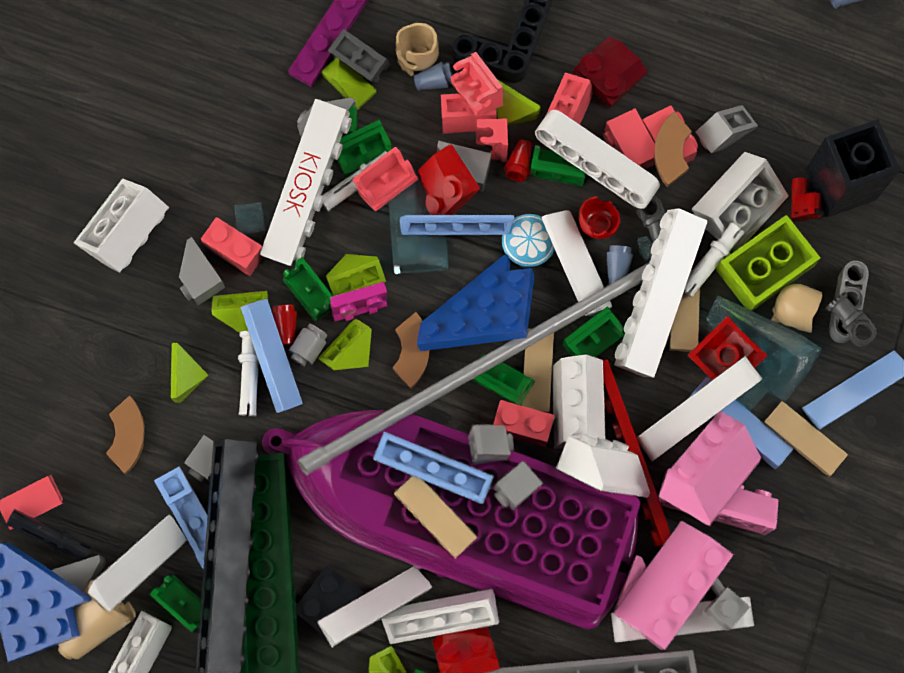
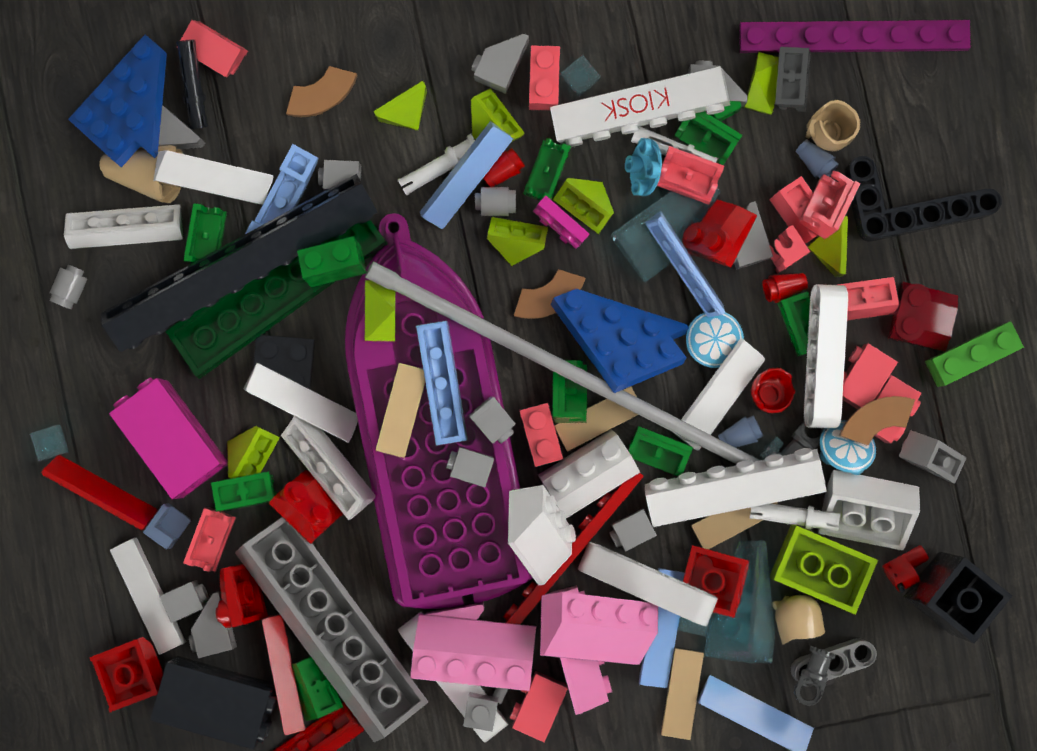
camera: 60 degrees right, 10 degrees up
none -> green brick [297,236,367,287]
none -> lime slope [365,280,396,341]
none -> coral brick [509,671,568,743]
none -> light grey brick [609,509,657,551]
none -> medium azure dish [625,138,662,196]
none -> dish [819,420,876,475]
none -> bright green brick [925,321,1024,387]

